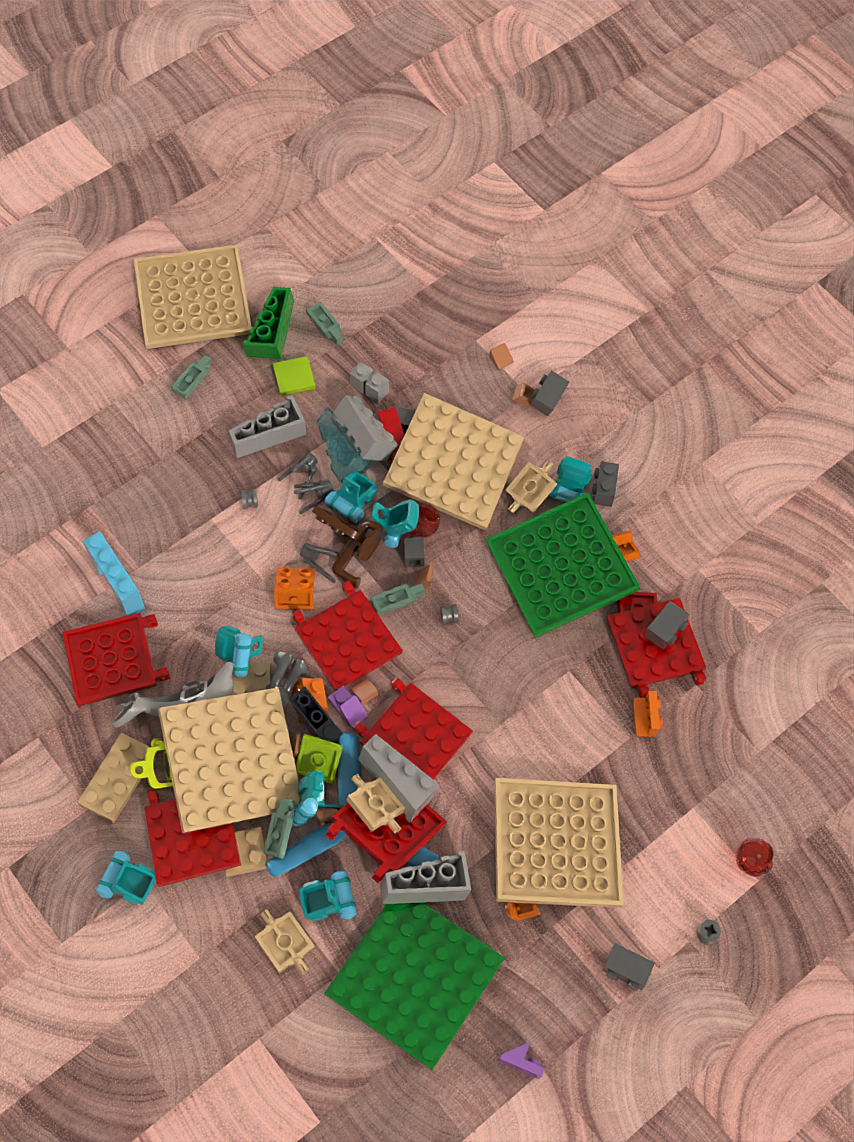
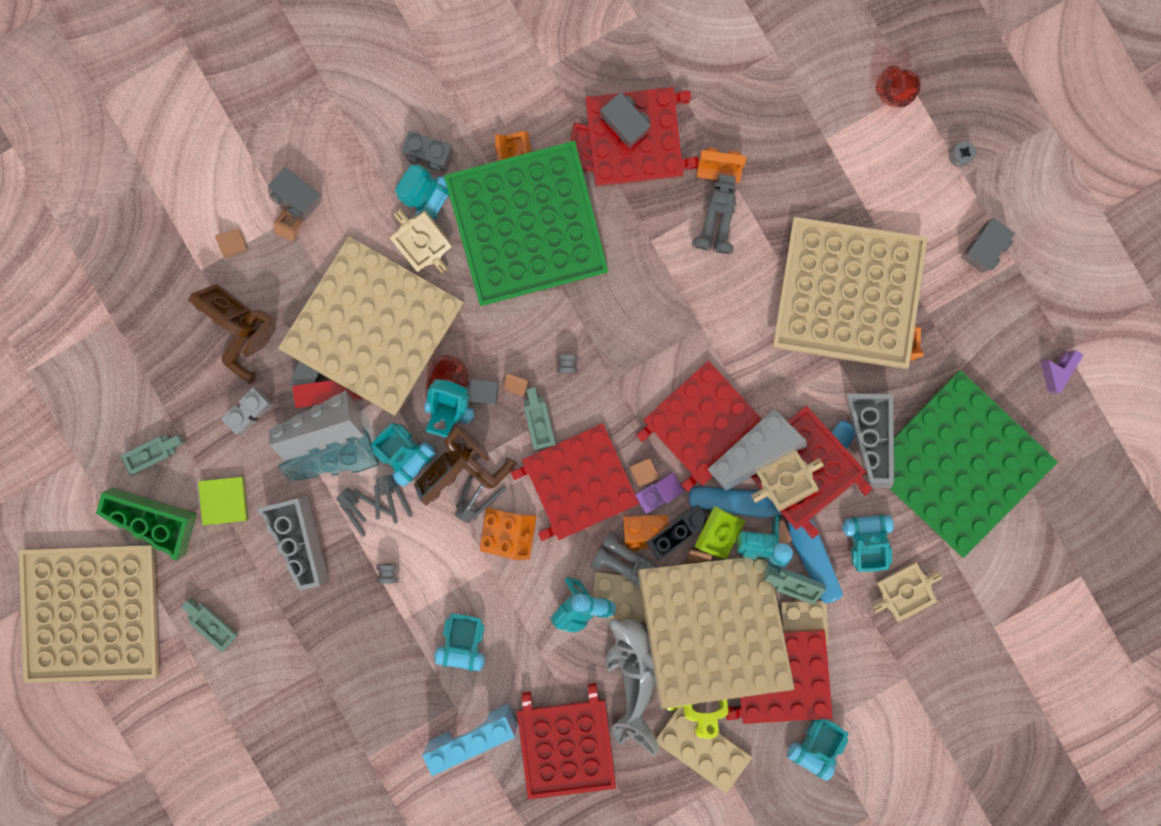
camera: 75 degrees left, 25 degrees up
none -> reddish brown plate [188,284,276,384]
none -> teal piece [434,614,485,671]
none -> dark grey piece [691,174,737,254]

